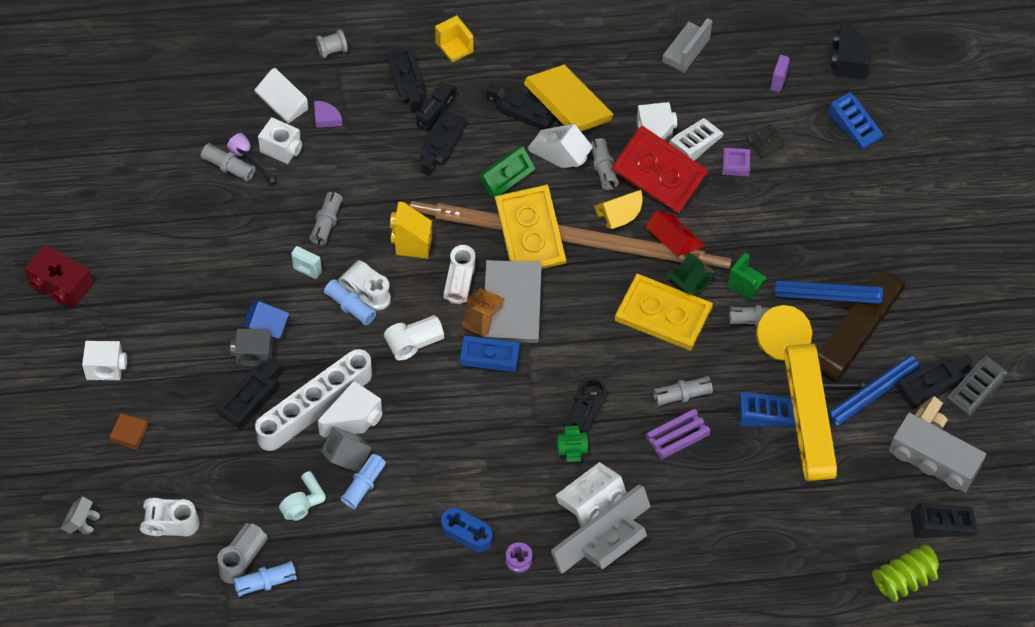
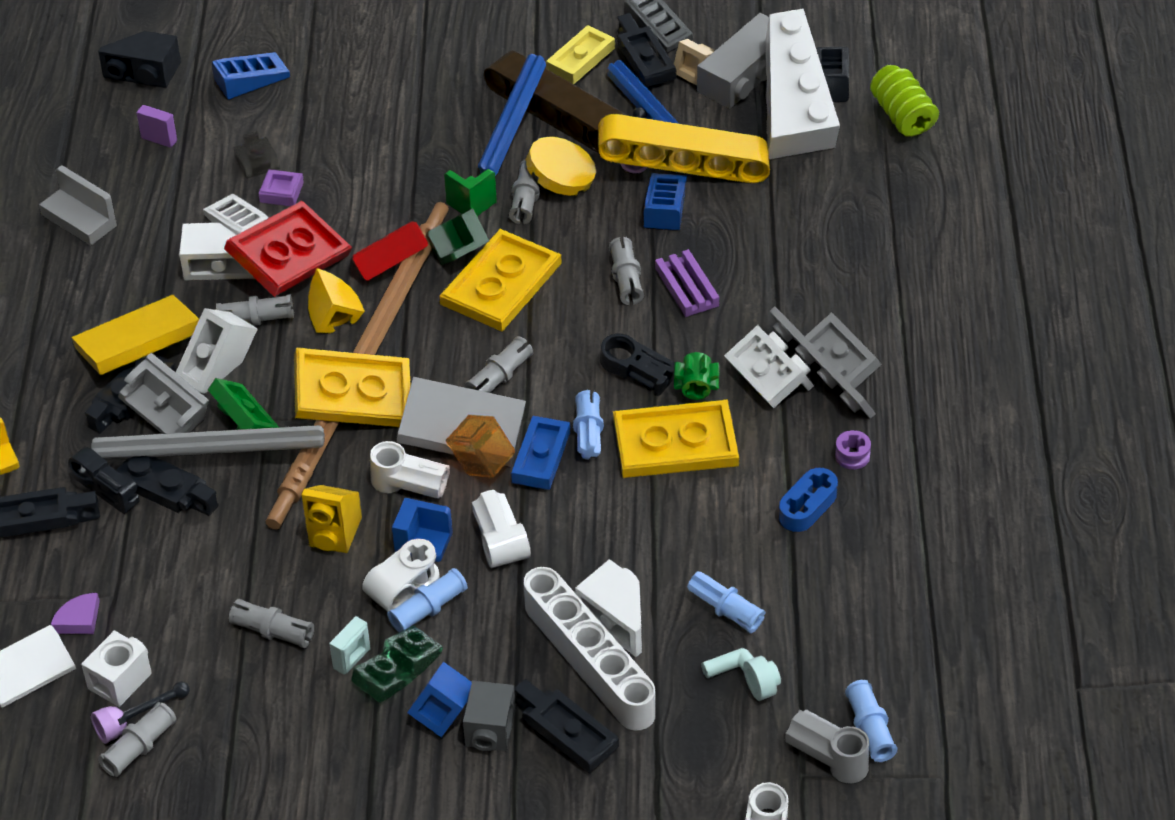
camera: 80 degrees left, 10 degrees down
dark grey panel [320,426,372,472] -> none
none -> light grey axle [91,425,325,459]
none -> light grey hinge [118,353,209,434]
none -> clear green slope [351,625,443,703]
none -> blue panel [392,498,453,562]
none -> light grey pin [465,336,533,393]
none -> light yellow plate [546,25,615,85]
none -> light blue axle [573,390,604,460]
none -> yellow tile [613,400,739,478]
none -> white wedge [765,9,840,159]

